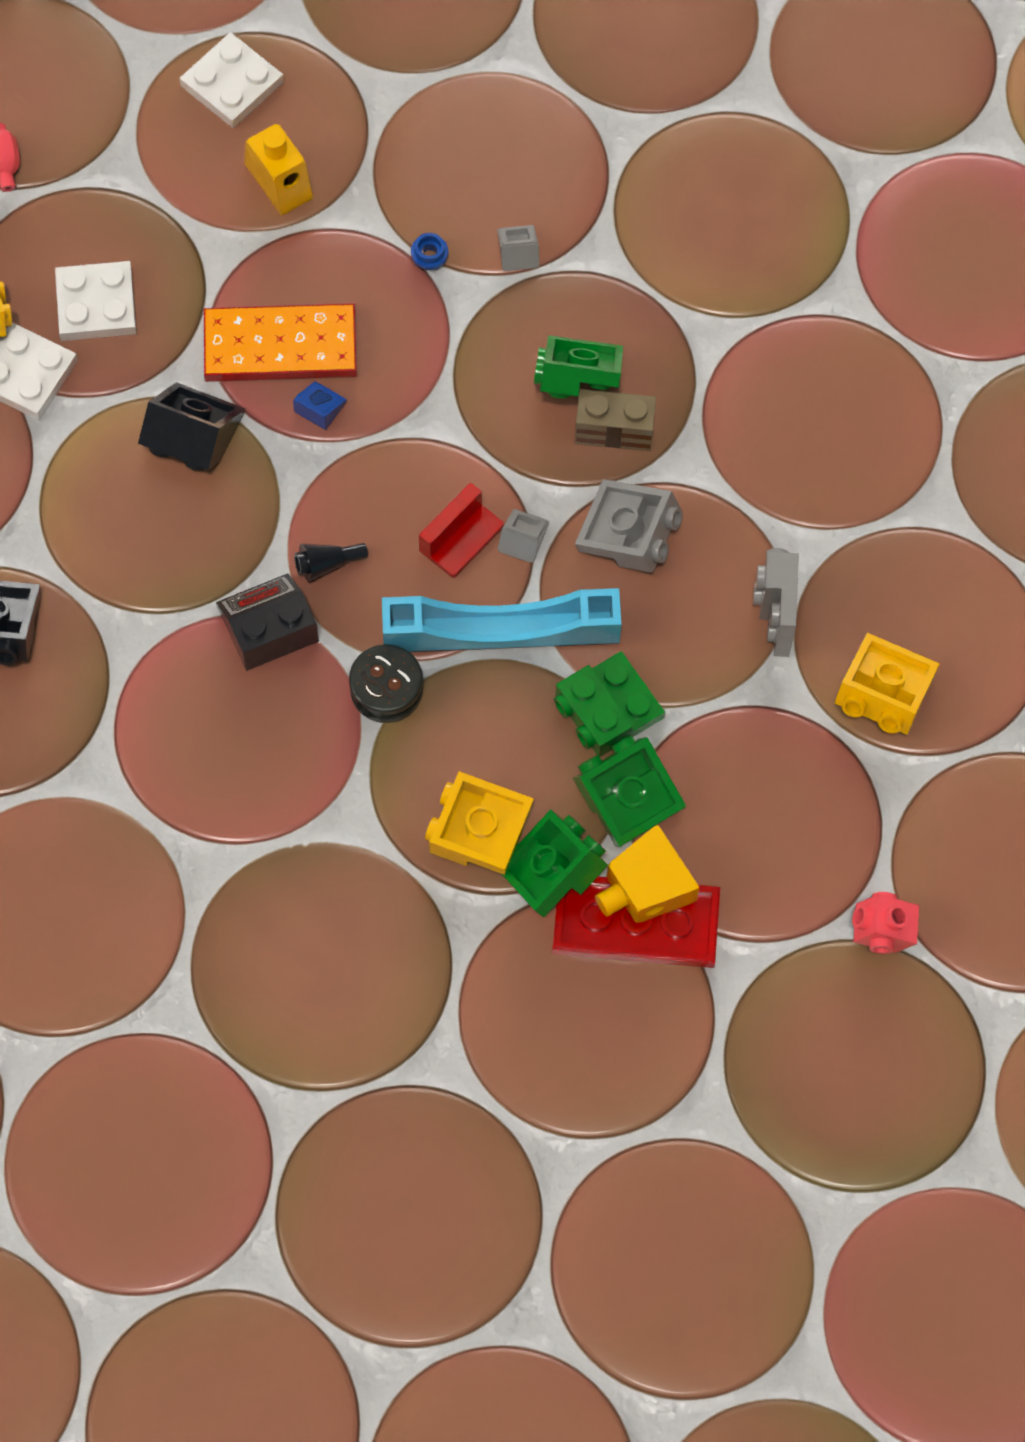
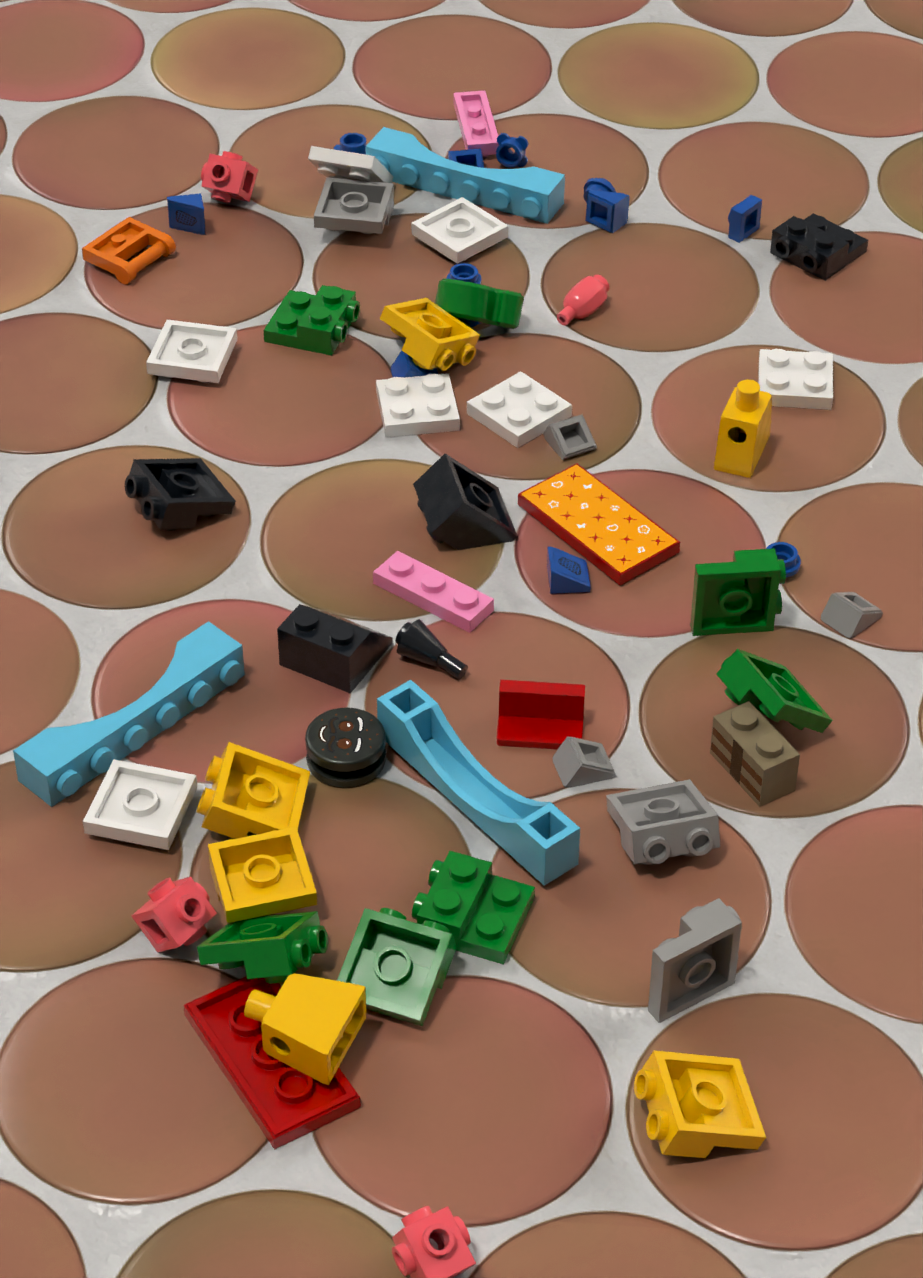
camera: 55 degrees right, 25 degrees down
none -> medium azure arch [13,621,245,807]
none -> white plate [83,759,198,850]
none -> coral brick [132,876,217,953]
none -> yellow plate [196,742,310,839]
none -> bright pink plate [373,551,494,633]
none -> light grey slope [543,414,597,460]
none -> green plate [690,548,786,636]

